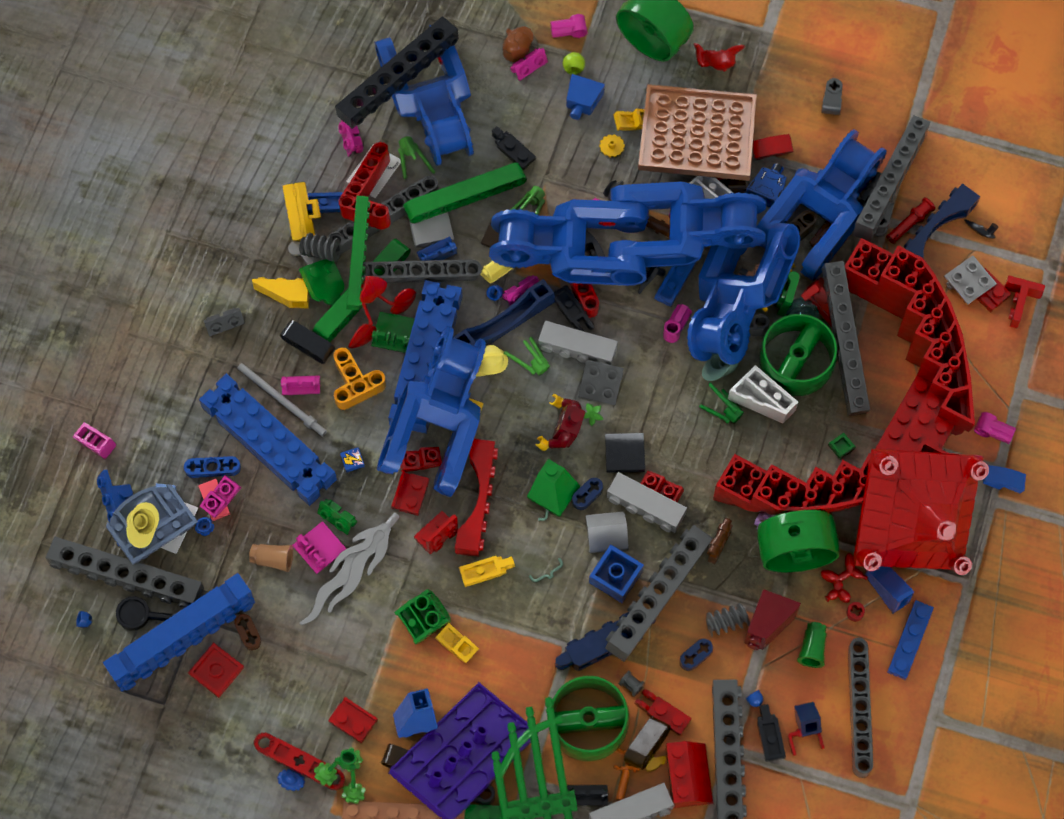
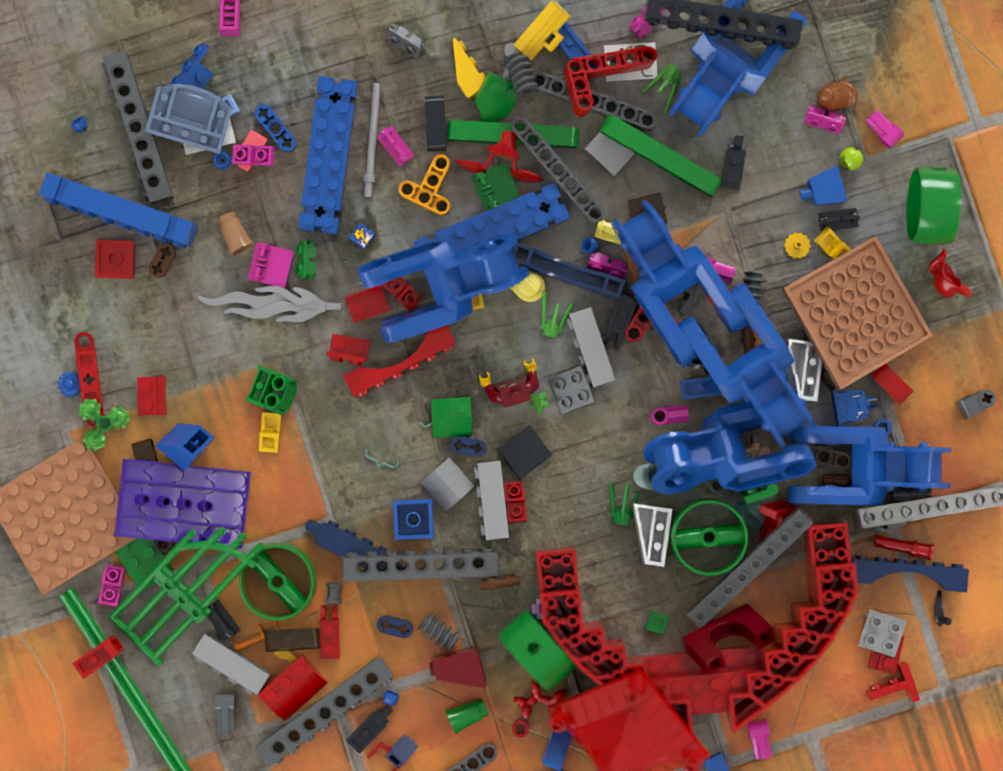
camera: 50 degrees right, 20 degrees up
black piece [116,596,172,631] -> none
light yellow piece [126,502,159,548] -> none
green piece [346,195,370,310] -> none
blue hinge [416,236,457,261] -> none
yellow hinge [459,556,515,587] -> none
bright green plant [510,186,545,215] -> none
none -> dark red arch [682,604,775,676]
none -> black hinge [818,208,860,232]

